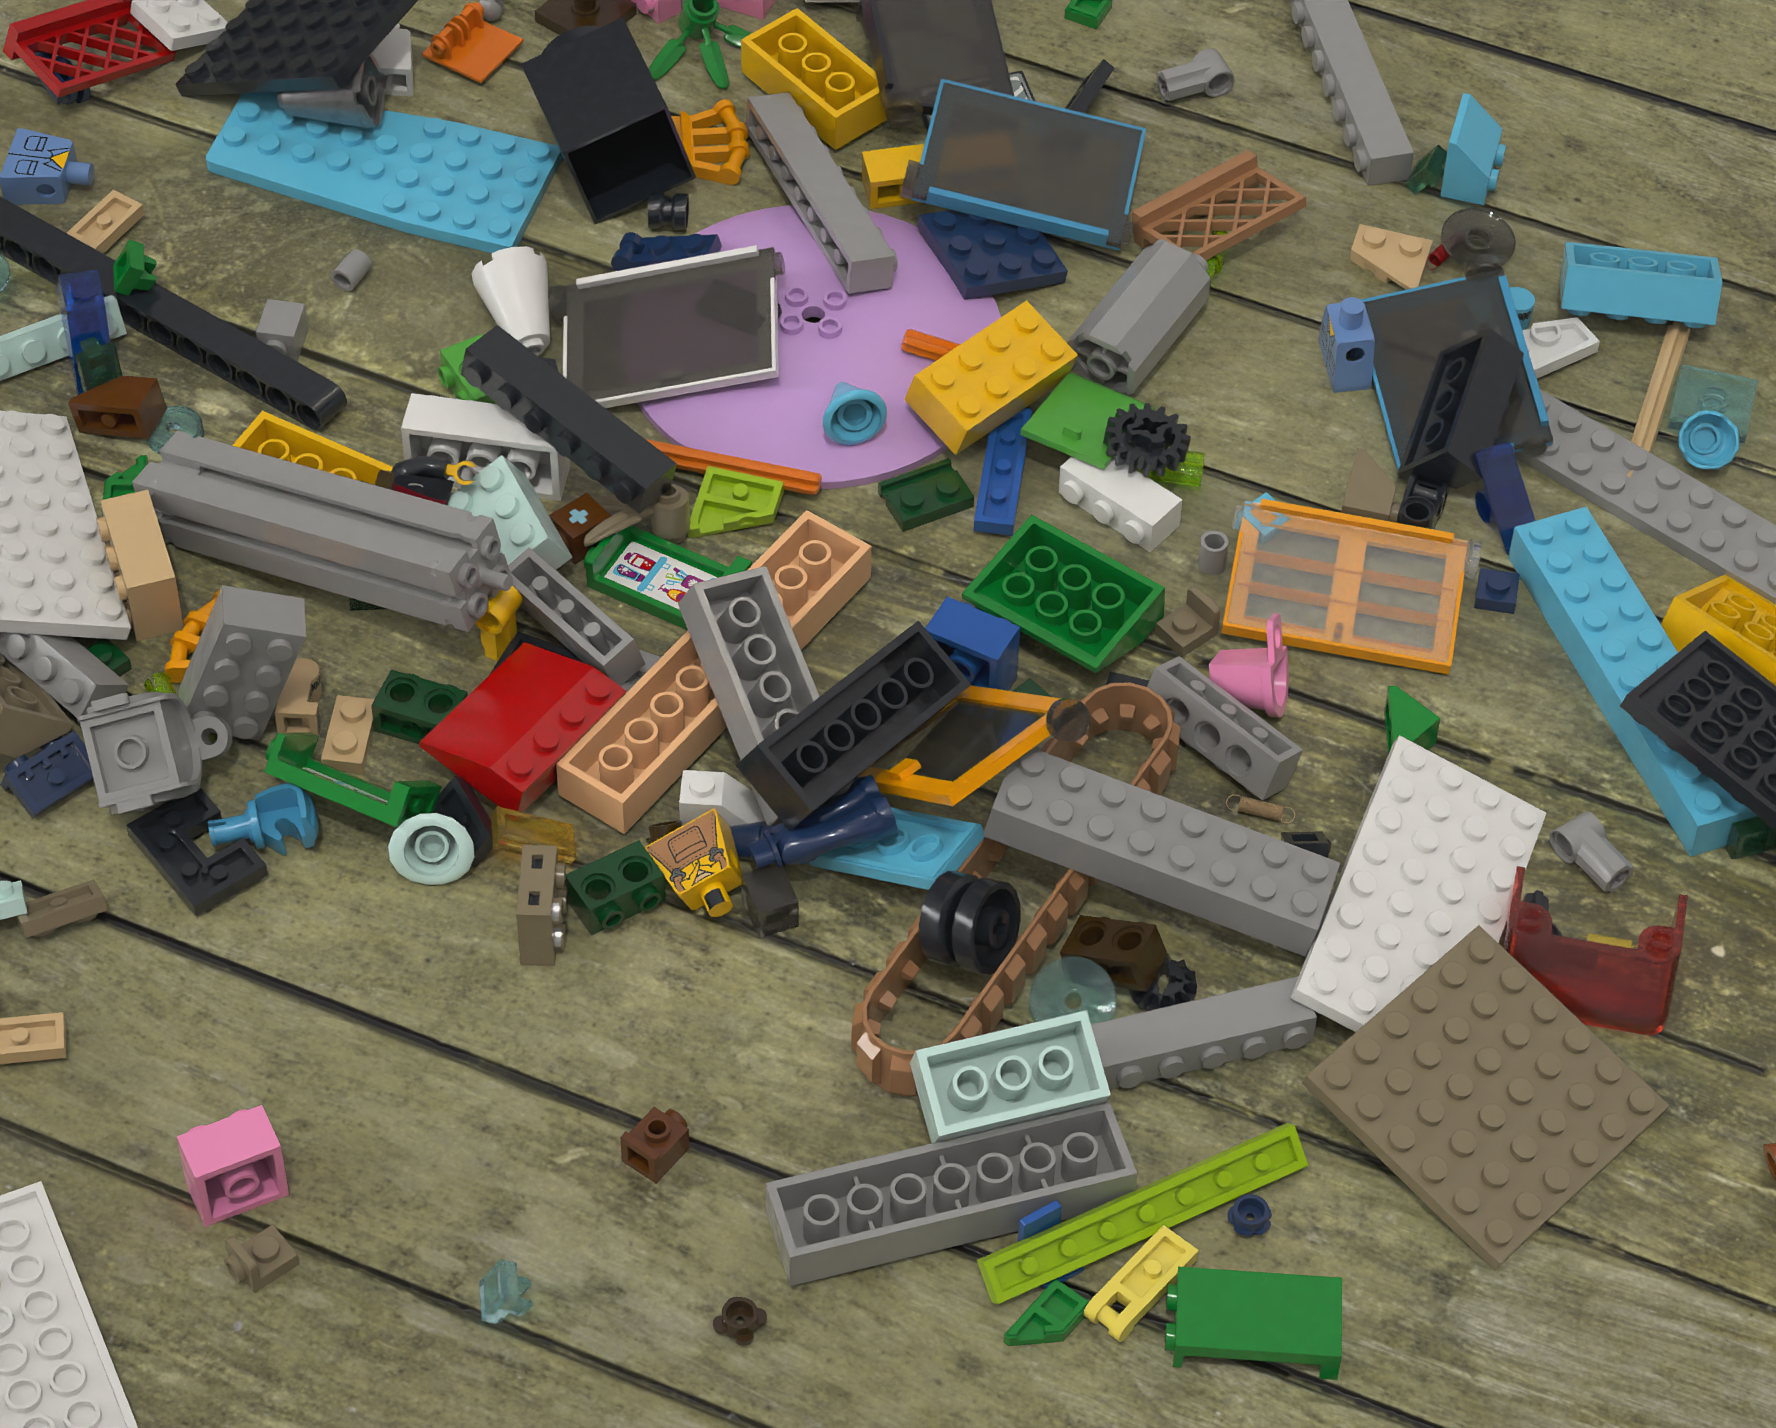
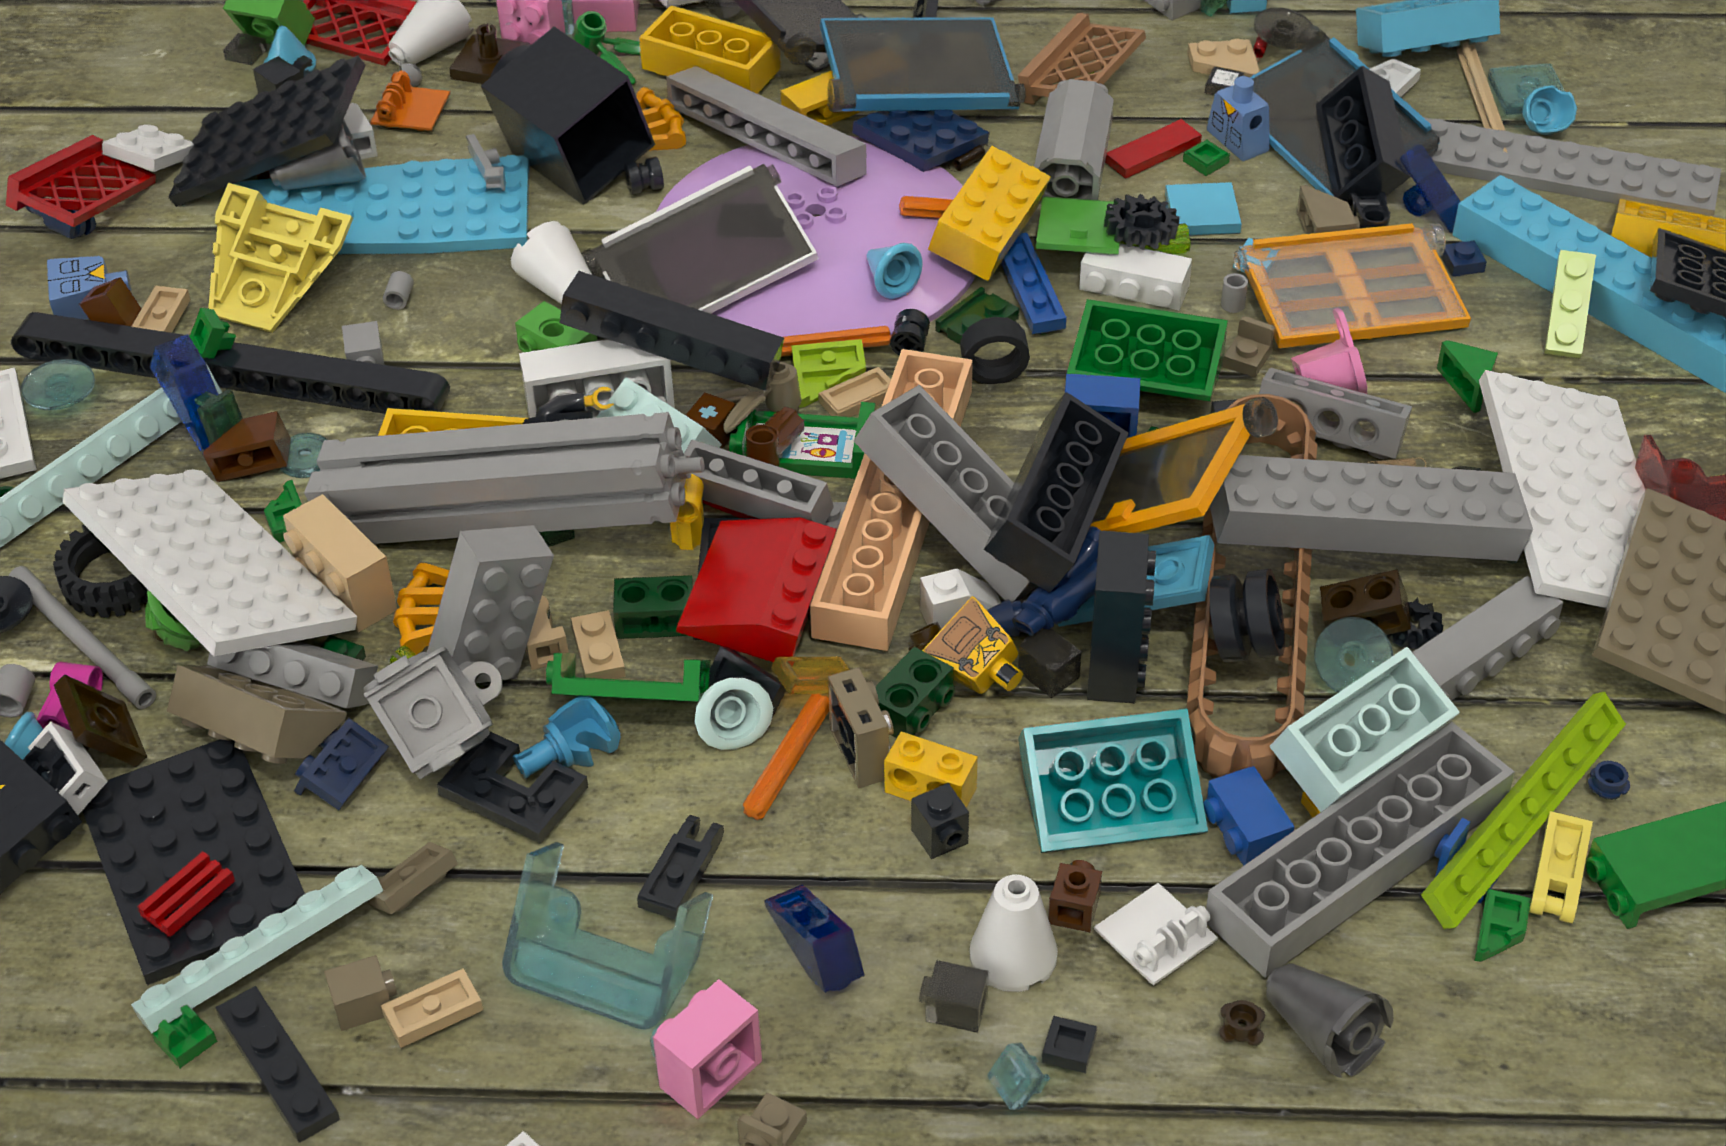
camera: 20 degrees left, 5 degrees down
dark blue plate [611,232,722,271] -> none
light grey piece [1550,811,1634,893] -> none
none -> reddish brown brick [79,277,142,326]
none -> light yellow wedge [208,183,353,333]
none -> light grey piece [466,134,506,191]
none -> clear light blue windscreen [502,842,714,1029]
none -> black hinge [637,815,724,920]
none -> orange axle [743,693,829,820]
none -> reddish brown piece [746,406,804,467]
none -> clear blue slope [764,884,865,993]
none -> tan tile [818,367,891,417]
none -> yellow brick [884,731,978,808]
none -> black wheel [890,309,930,356]
none -> black brick [911,783,969,860]
none -> clear smoke brick [919,960,989,1033]
none -> dark brown piece [948,144,990,171]
none -> black tyre [960,317,1030,384]
none -> white cone [970,875,1057,992]
none -> teal slope [1018,709,1208,853]
none -> black plate [1042,1016,1097,1073]
none -> black brick [1087,531,1156,704]
none -> white hinge [1094,883,1218,986]
none -> red tile [1105,119,1202,179]
none -> medium azure tile [1165,182,1242,236]
none -> green tile [1183,139,1230,176]
none -> blue brick [1204,766,1295,866]
none -> tile [1205,67,1244,95]
none -> flat silver cone [1266,963,1393,1078]
none -> yellowish green plate [1544,250,1596,359]

